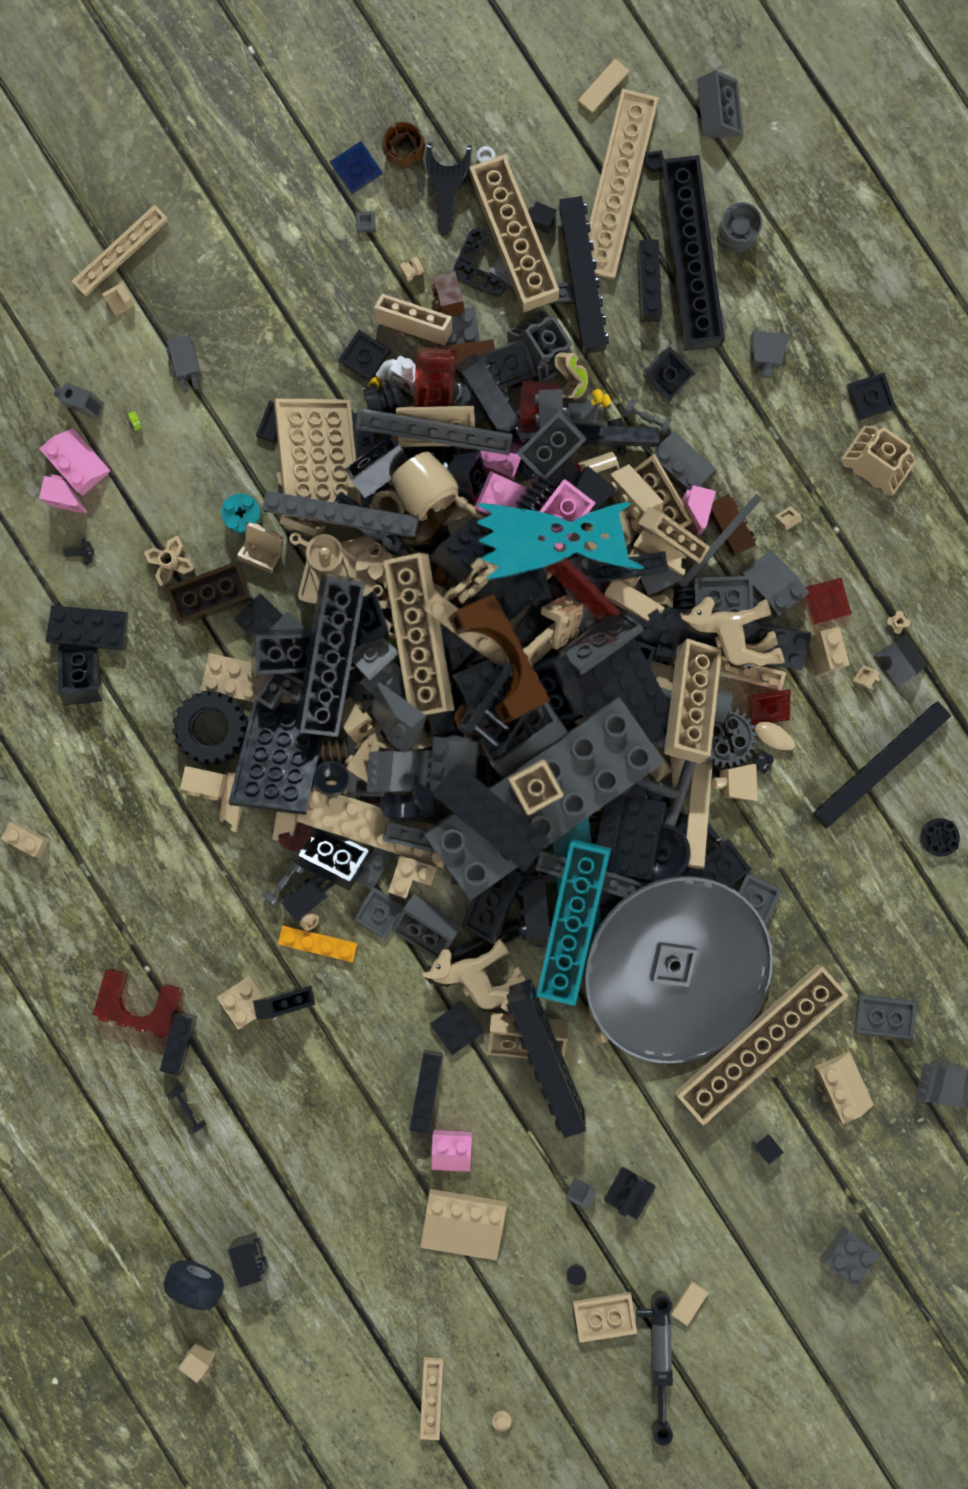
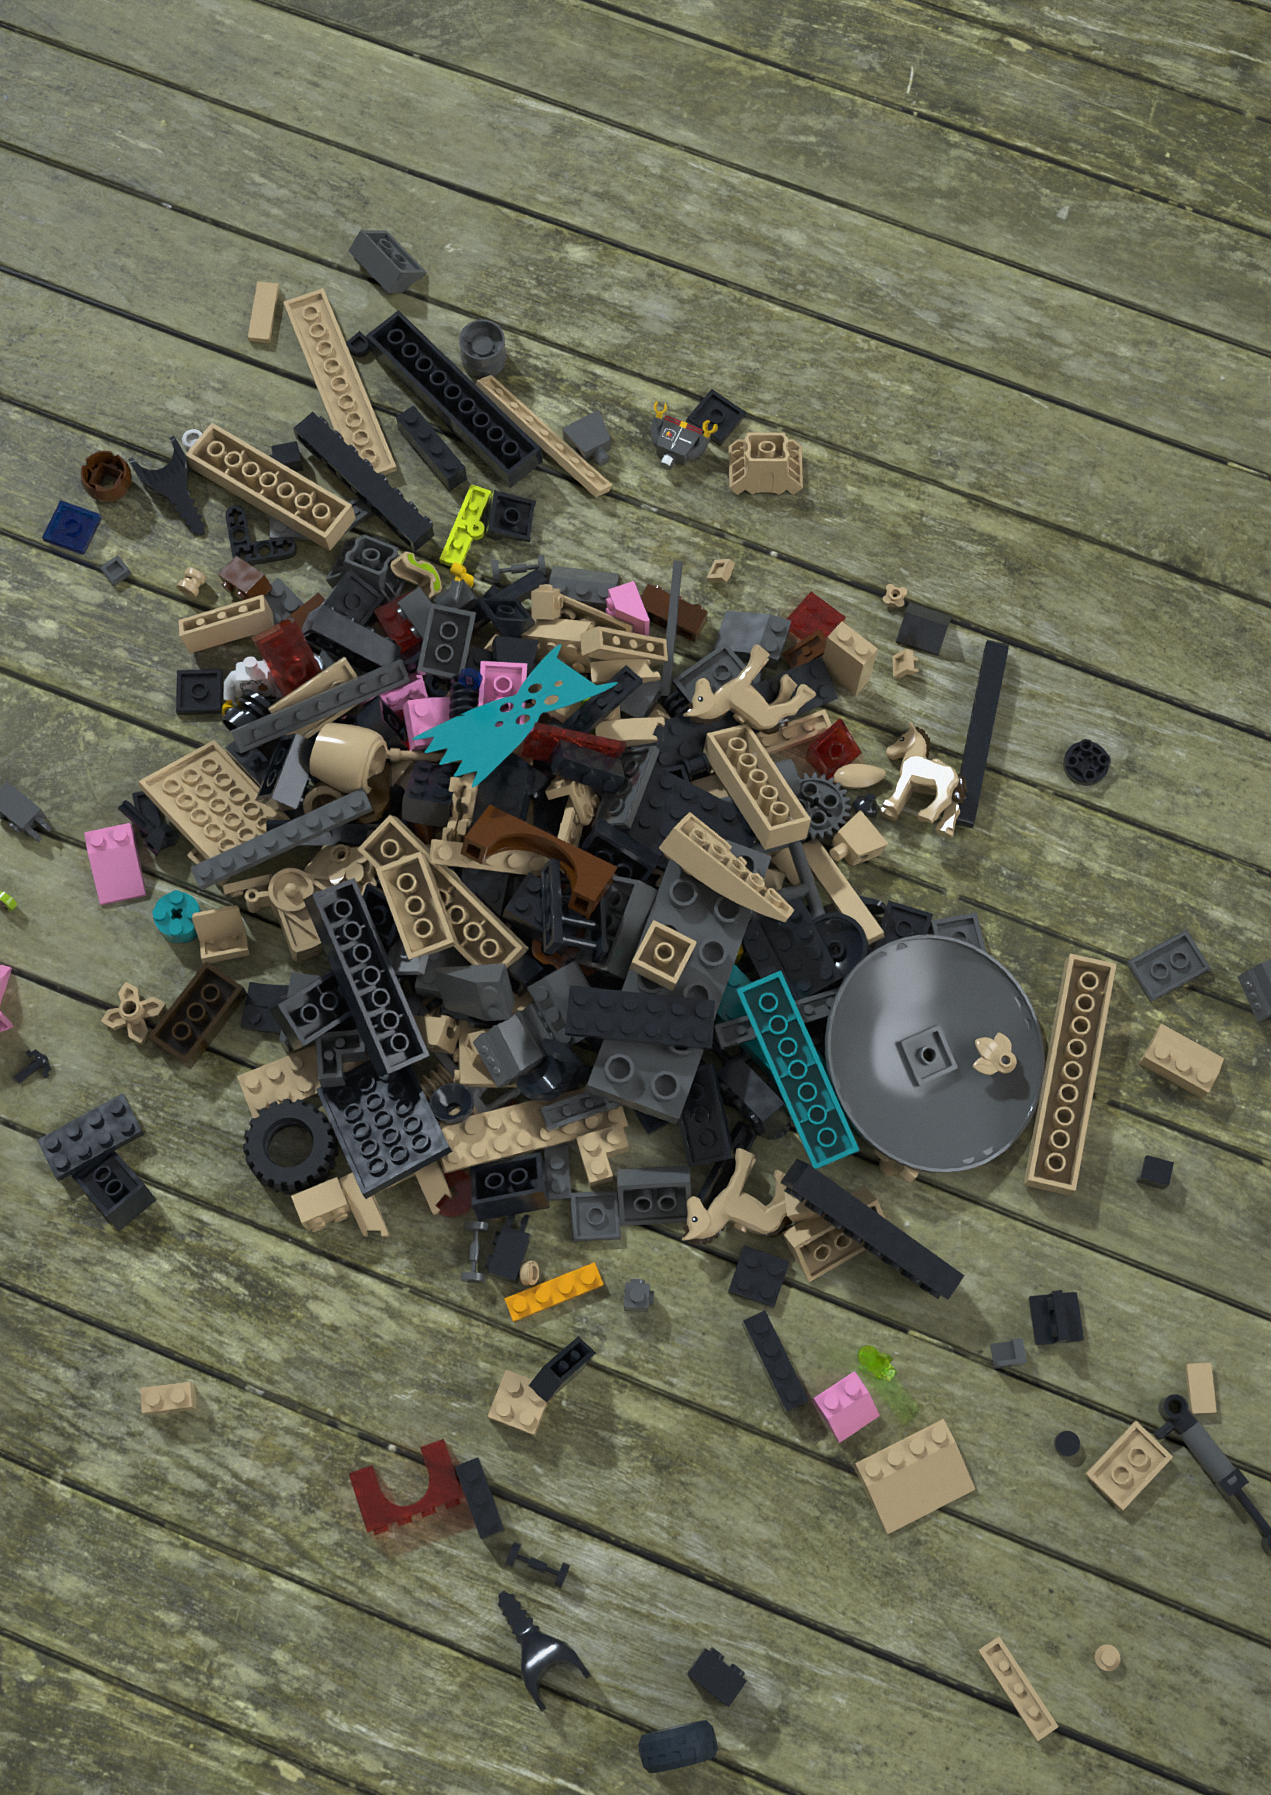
camera: 35 degrees left, 15 degrees down
none -> bright pink slope [84,823,146,905]
none -> black piece [118,800,179,857]
none -> tan slope [376,851,458,960]
none -> neon yellow hinge [439,484,492,567]
none -> clear blue tile [458,668,483,689]
none -> tan plate [475,375,612,497]
none -> black slope [477,597,535,638]
none -> black animal [498,1591,591,1712]
none -> tan brick [531,584,563,620]
none -> black brick [549,739,625,794]
none -> dark grey brick [624,1279,654,1312]
none -> dark grey torso [650,401,718,470]
none -> tan wedge [659,812,794,922]
none -> reddish brown plate [782,629,827,668]
none -> clear neon green hips [857,1345,898,1383]
none -> tan animal [879,722,968,839]
none -> tan plate [972,1033,1017,1075]

